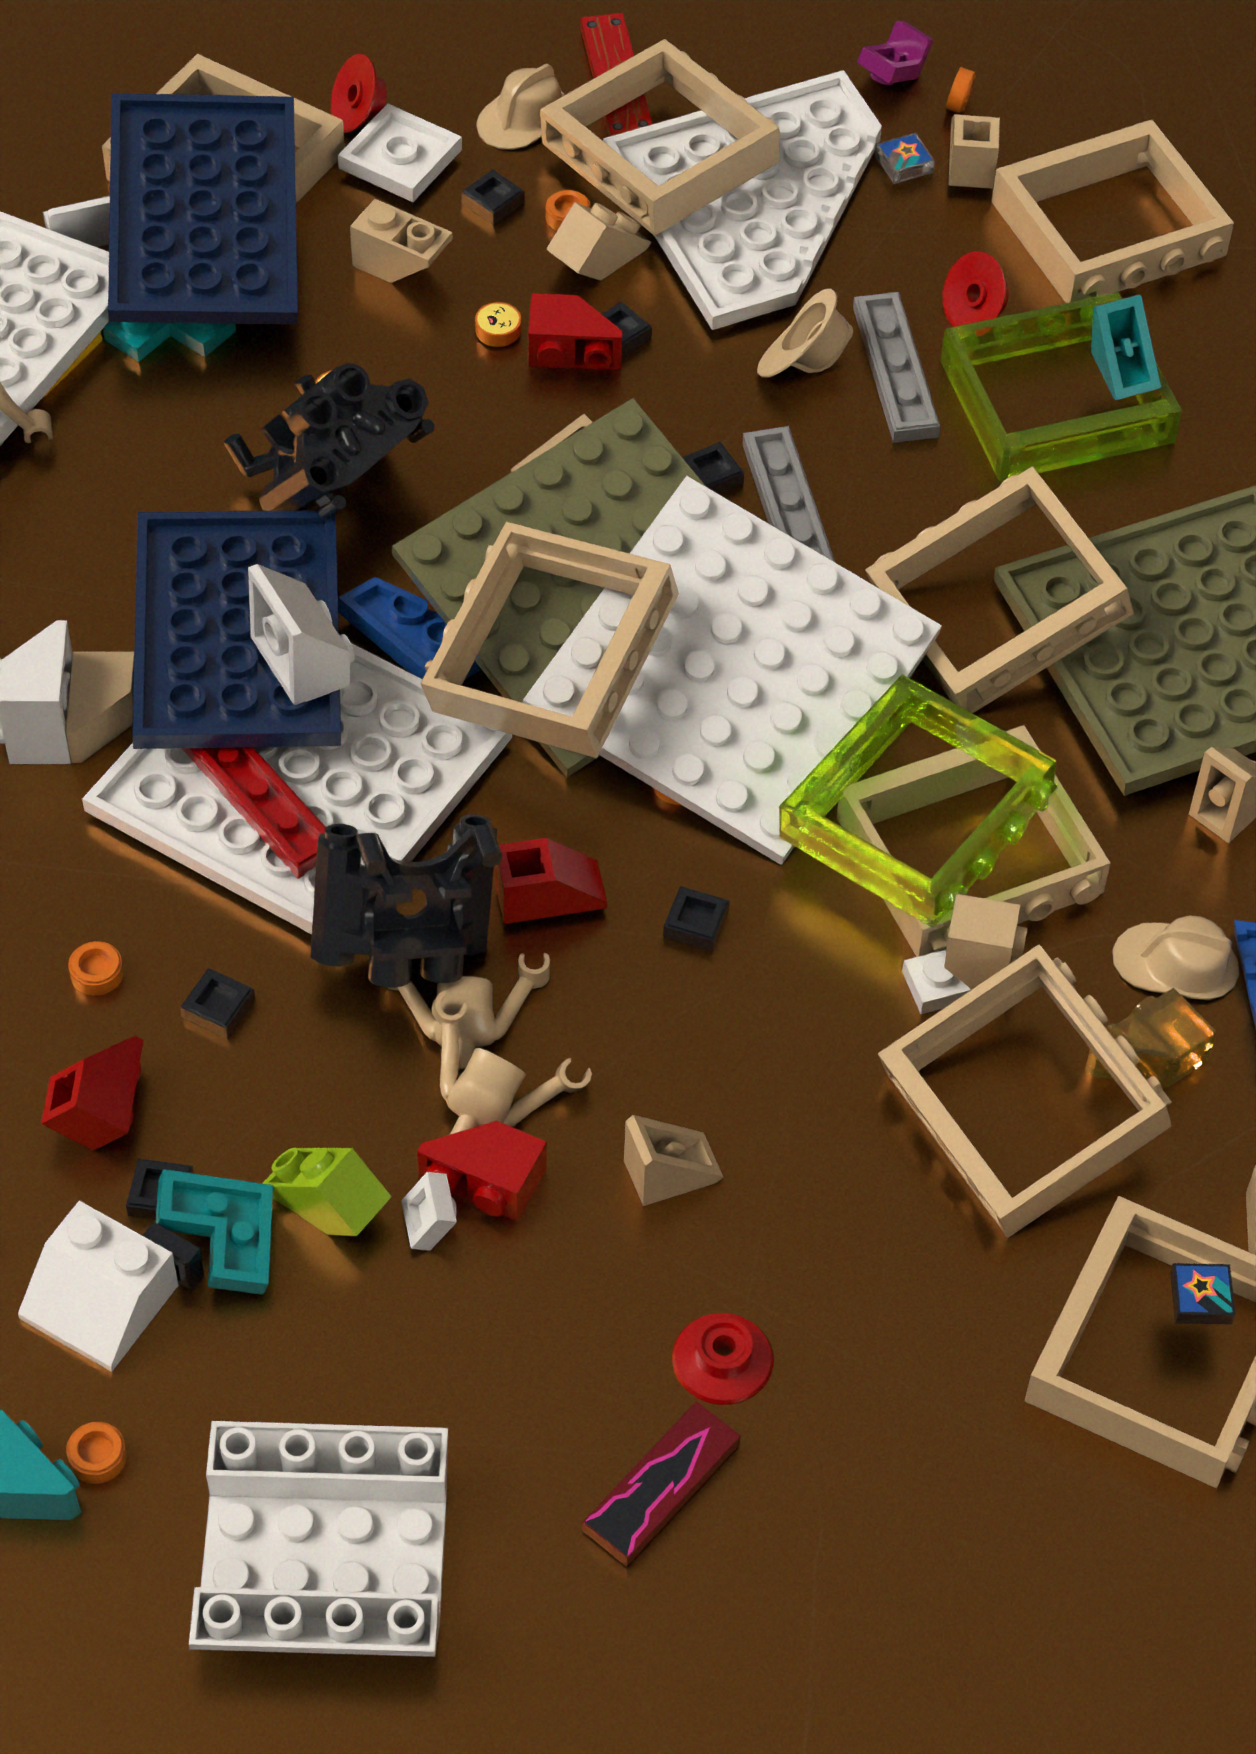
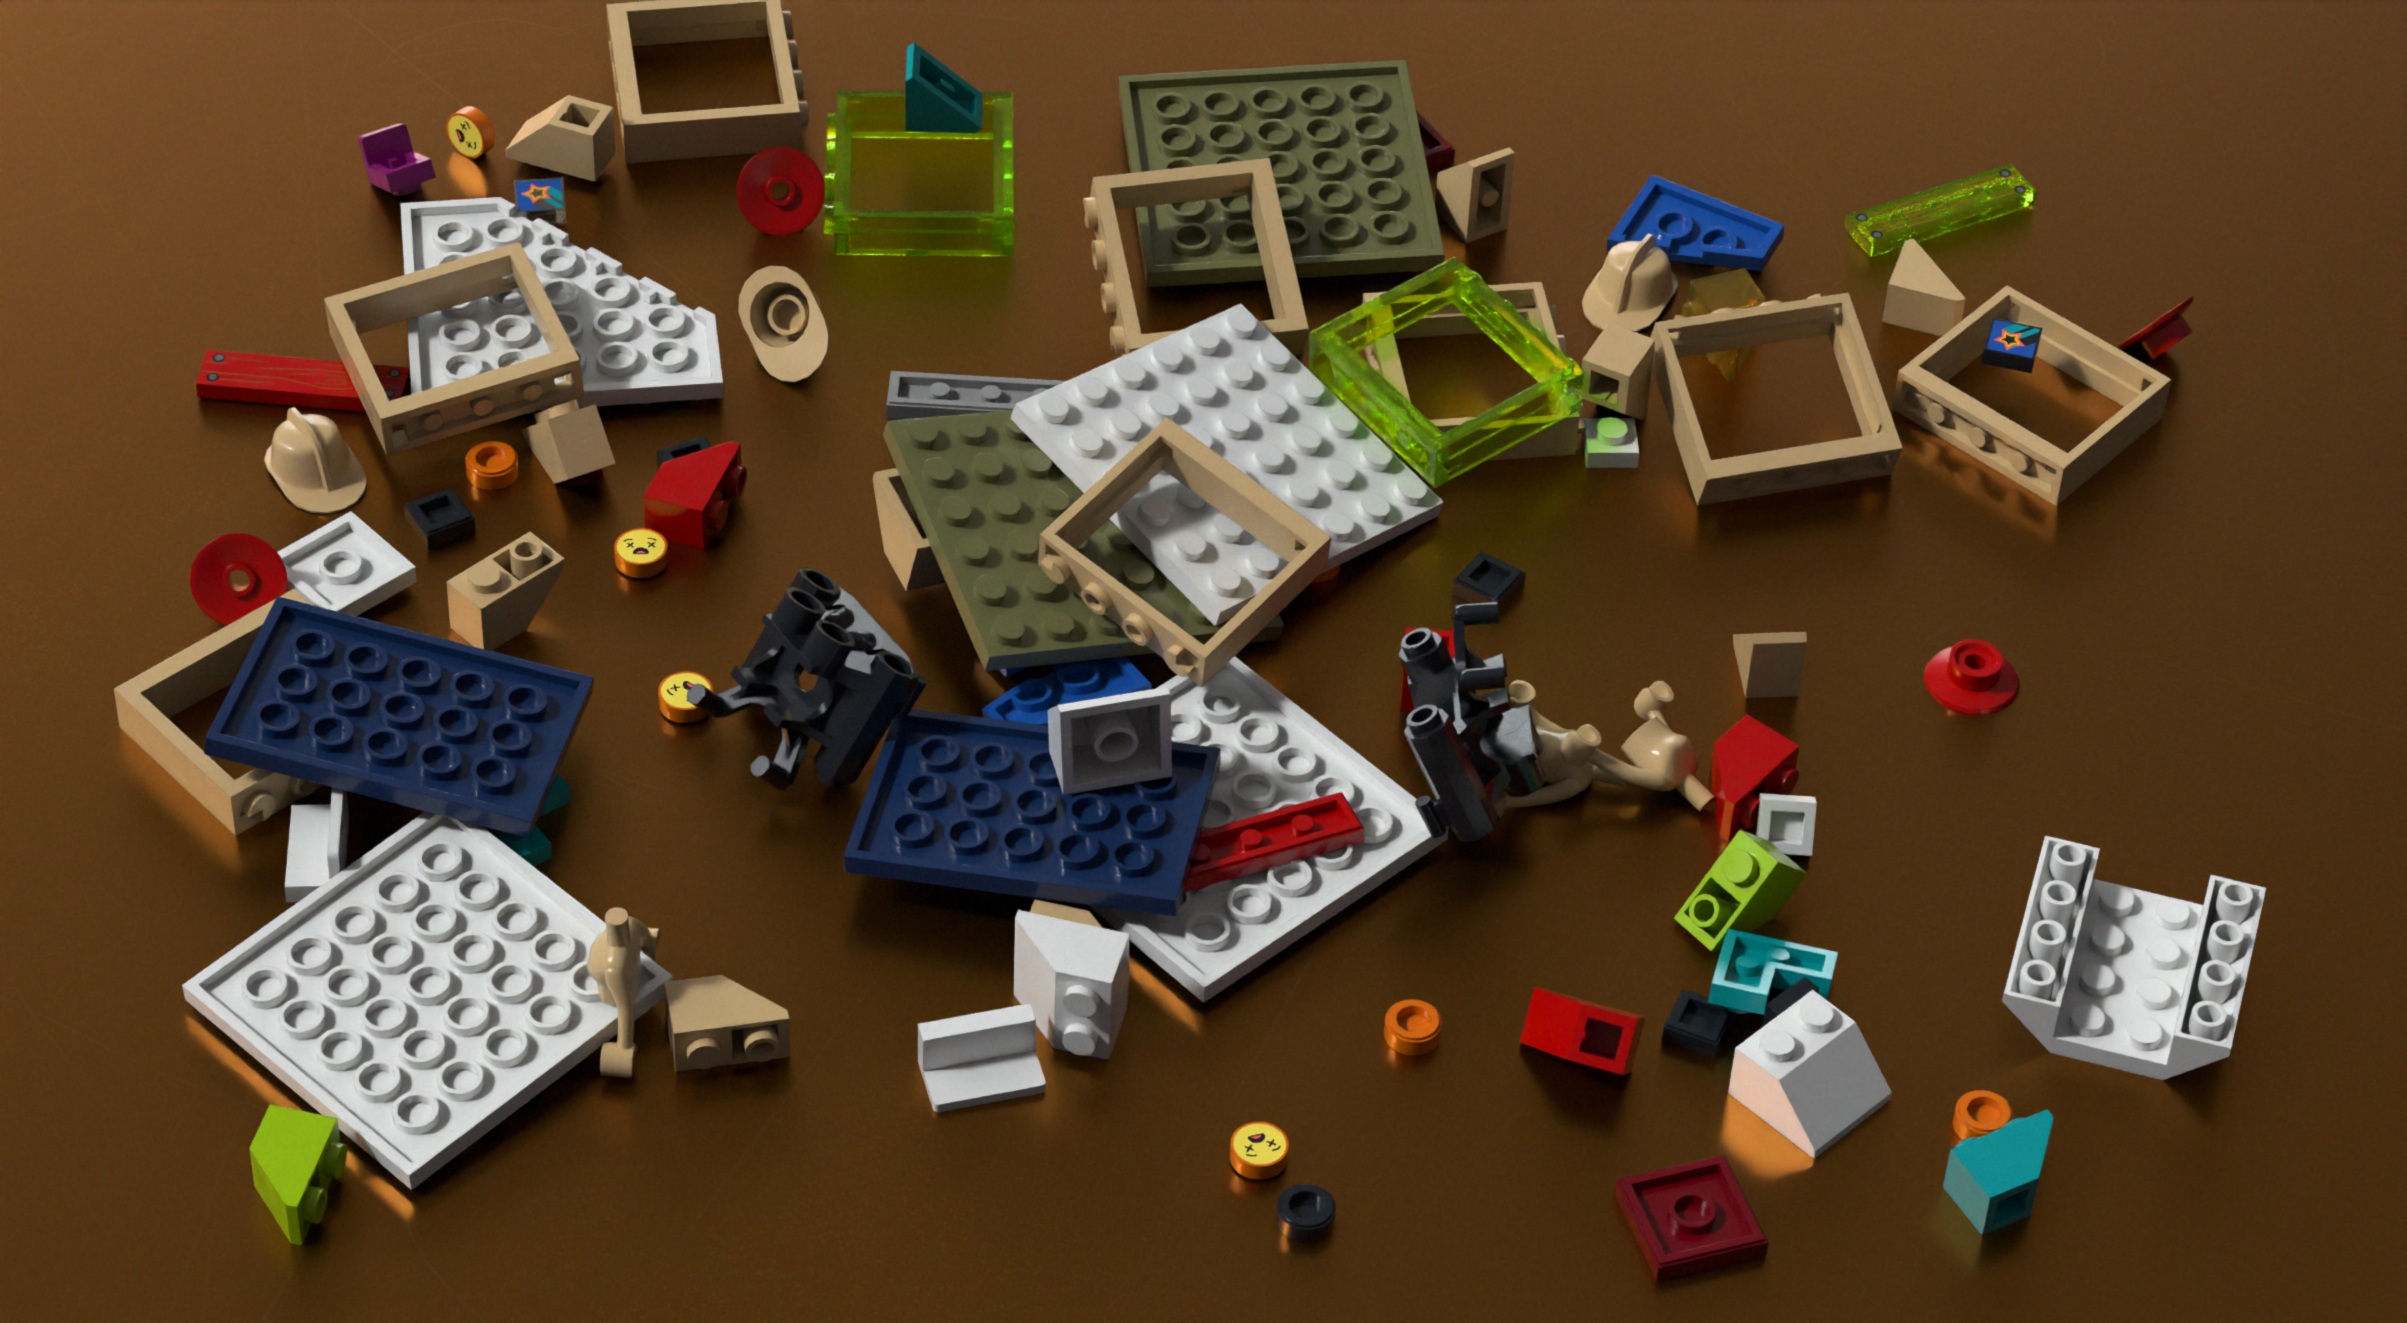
camera: 75 degrees left, 10 degrees down
black tile [180,968,255,1039] -> none
tile [582,1401,741,1567] -> none
light grey tile [853,292,940,443] -> none

